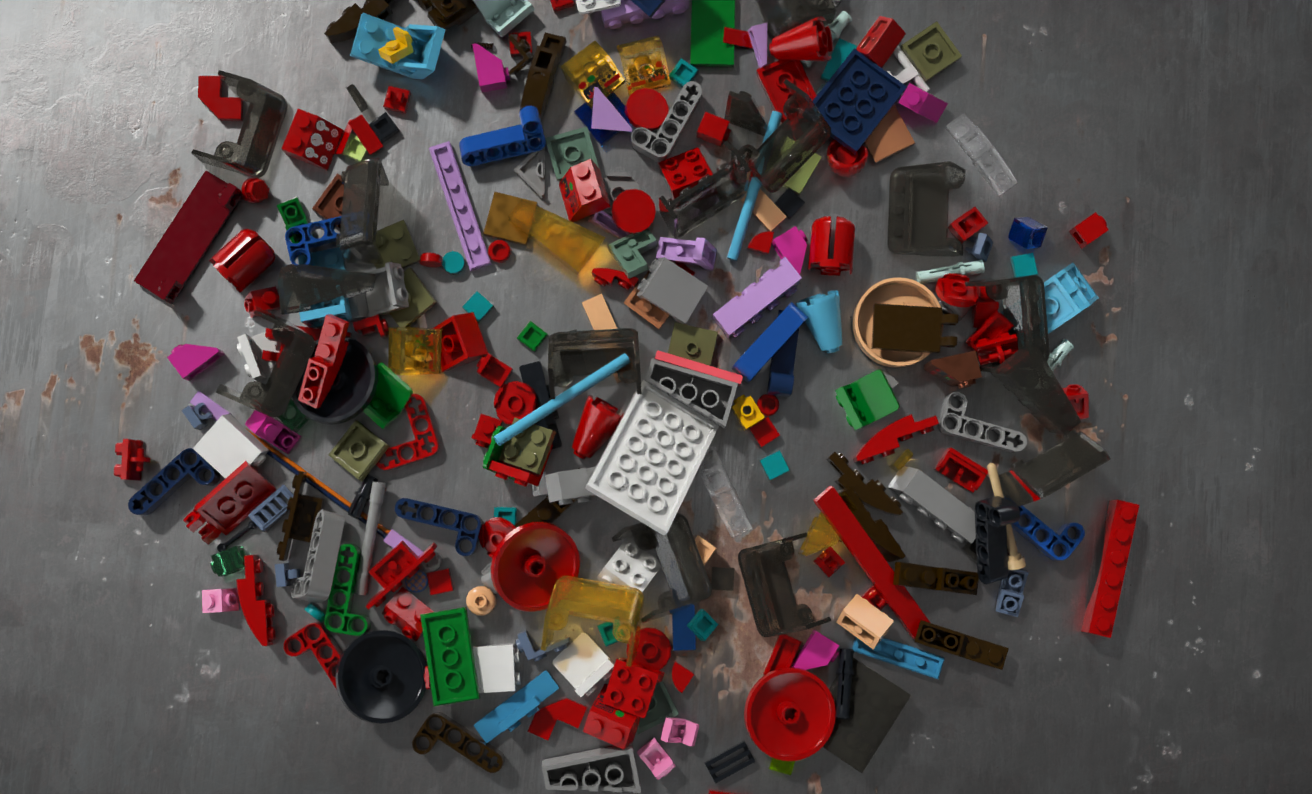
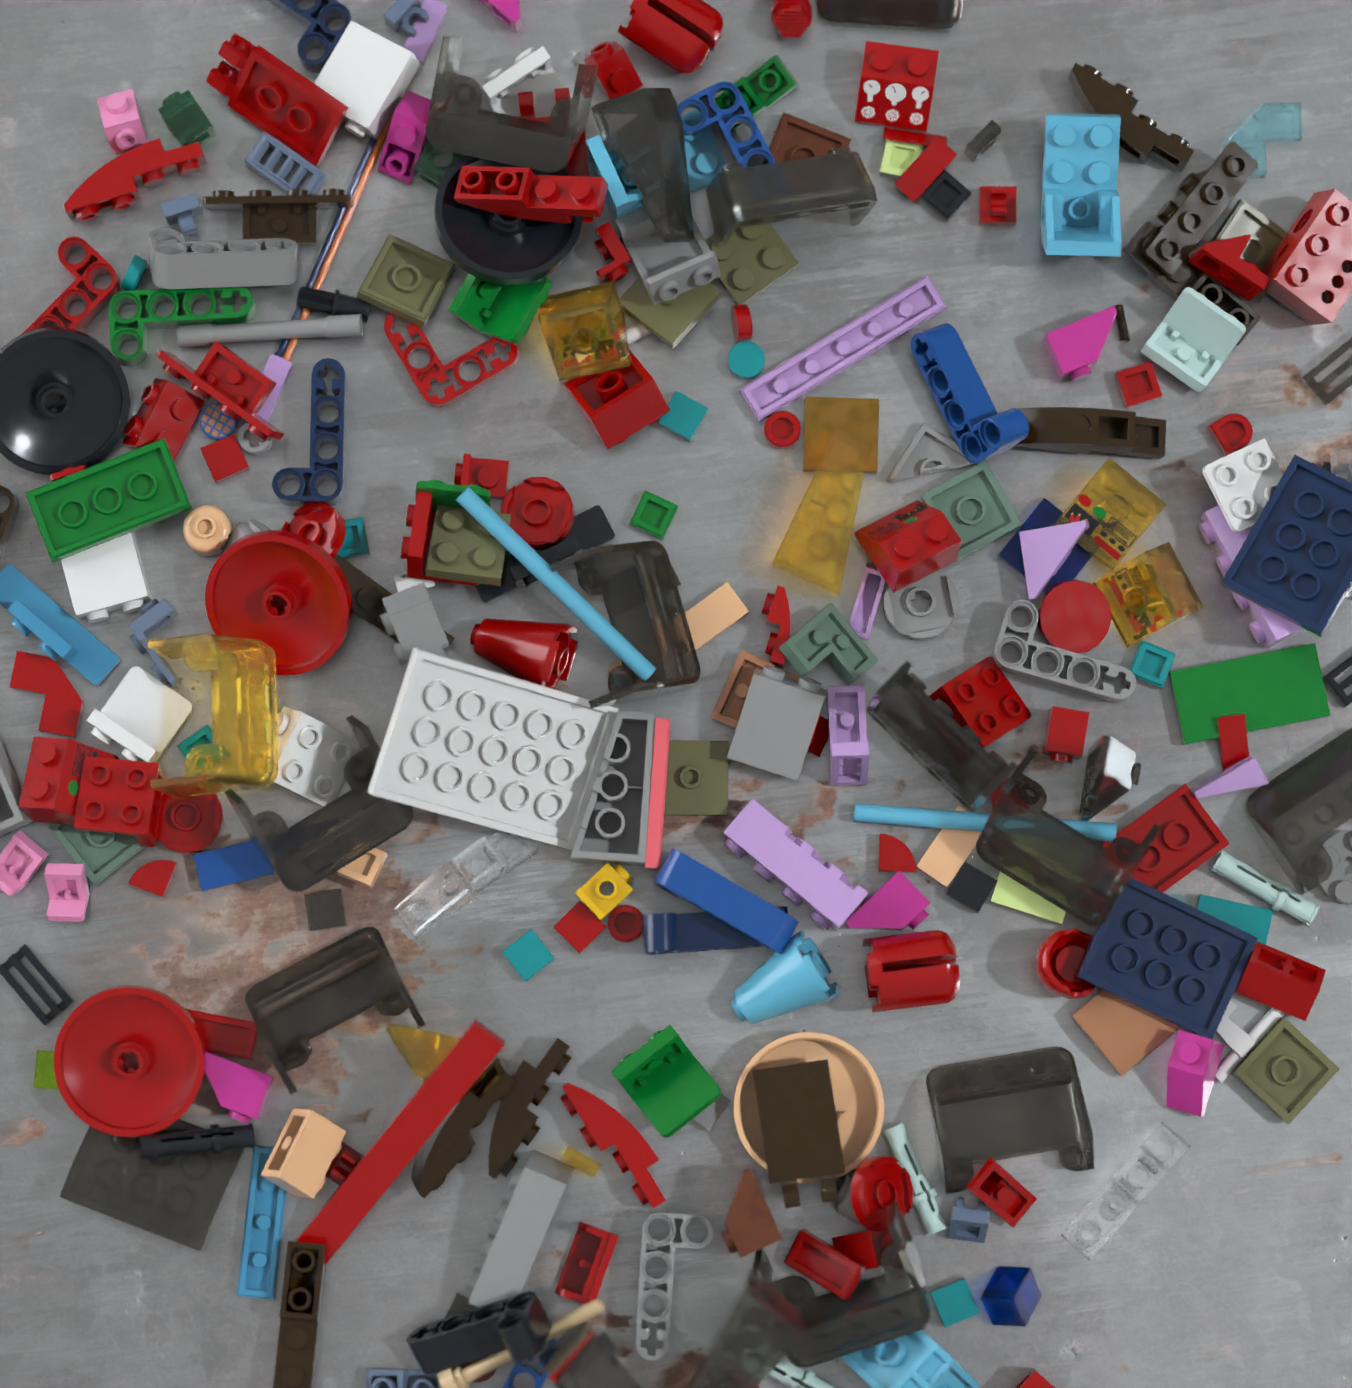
camera: 80 degrees right, 0 degrees up
black hinge [217,521,257,552] -> none
yellow bracket [378,27,414,64] -> none
red bracket [476,353,513,387] -> none
dark brown bracket [508,34,534,75] -> none
red tile [611,189,656,234] -> none
teal tile [687,609,719,641] -> none
red cone [769,16,833,61] -> none
red tile [813,546,845,578] -> none
dark brown slope [893,562,979,595] -> none
red hips [976,332,1020,366] -> none

